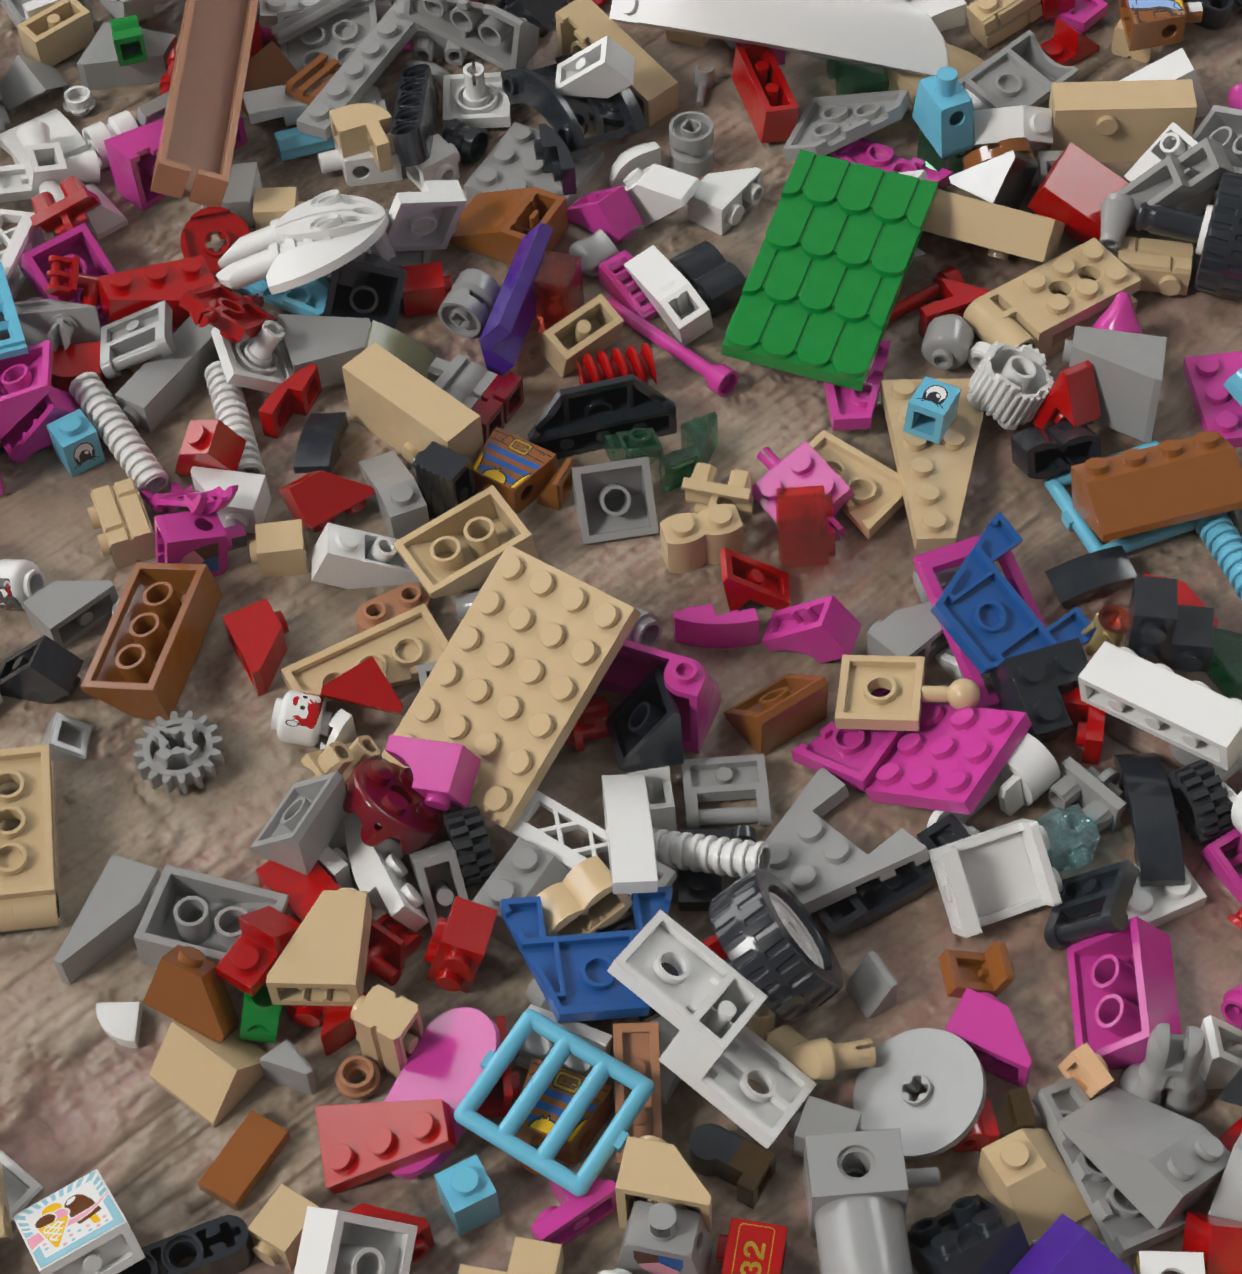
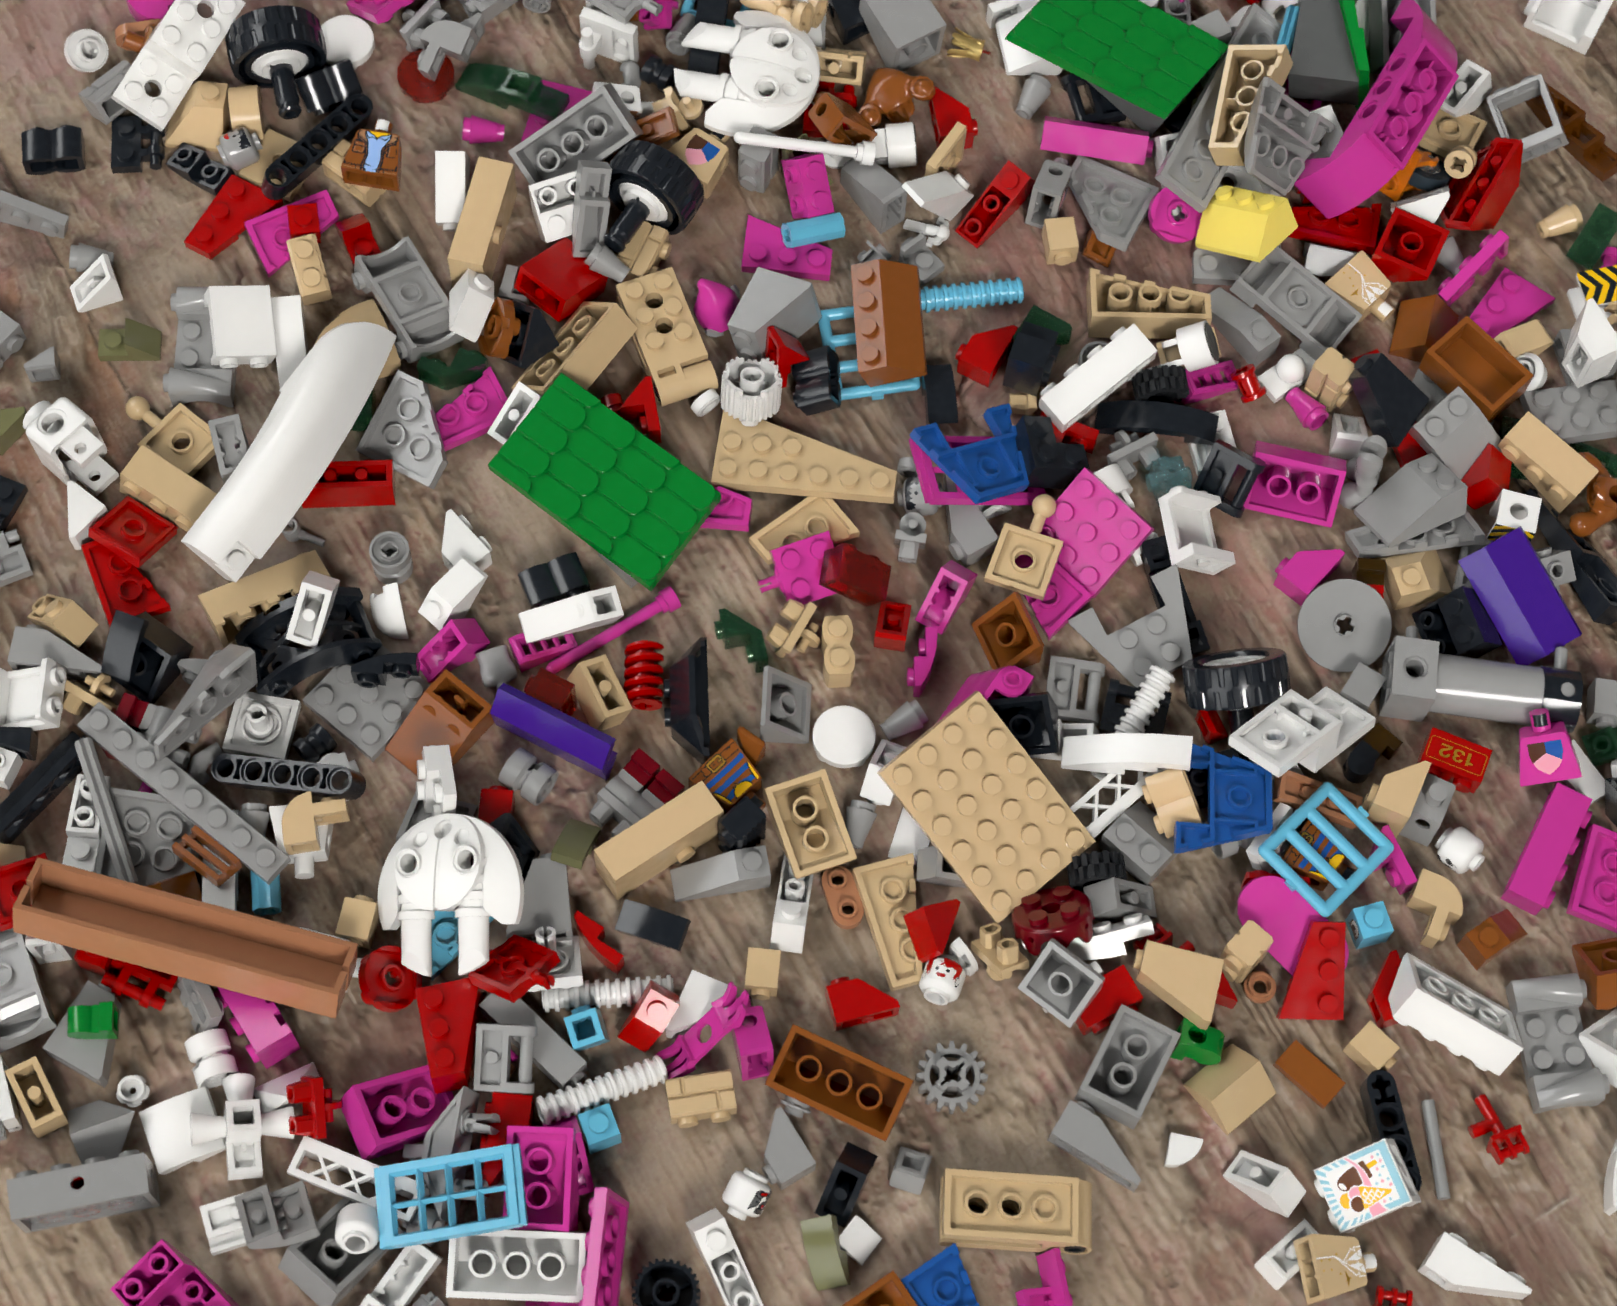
camera: 85 degrees left, 15 degrees up
red arm [45,255,99,307] -> none
dark orange slope [143,944,239,1044] -> none
red slope [215,906,301,997] -> none
light grey slope [260,1040,318,1095] -> none
red slope [278,470,375,533] -> none
dark pink arch [385,735,481,810] -> none
red brick [423,896,498,993] -> none
clear green slope [604,428,663,465] -> none
tan arm [748,1004,876,1080] -> none
light grey slope [846,951,898,1019] -> none
medium azure brick [903,376,961,444] -> none
medium azure torso [912,67,973,158] -> none
light grey head [921,314,974,370] -> none
dark orange bracket [938,941,1015,998] -> none
light nougat plate [1057,1042,1114,1100] -> none
piece [1081,604,1130,656] -> none
none -> medium azure brick [564,1005,610,1052]
none -> white tile [812,705,876,768]
none -> light grey hips [894,512,927,564]
none -> white slope [1223,1150,1307,1218]

